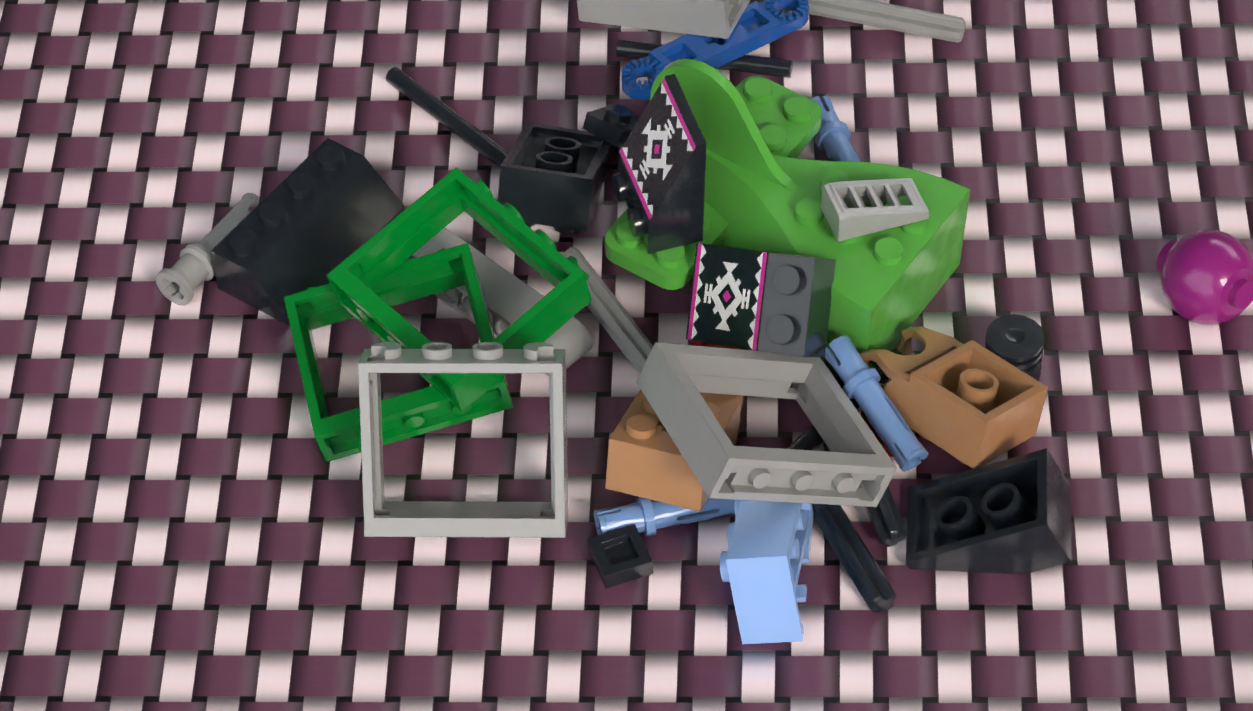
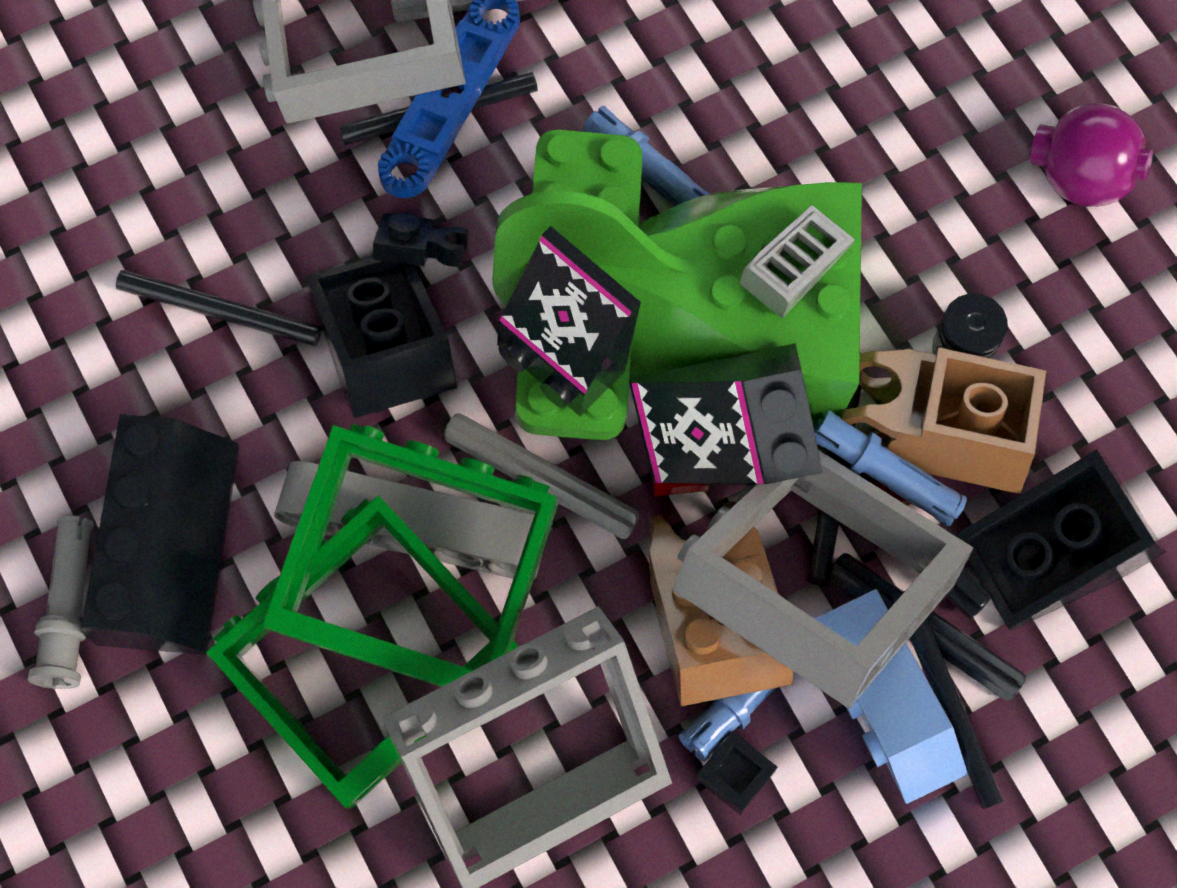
camera: 35 degrees left, 20 degrees up
none -> black bar [892,590,1004,809]

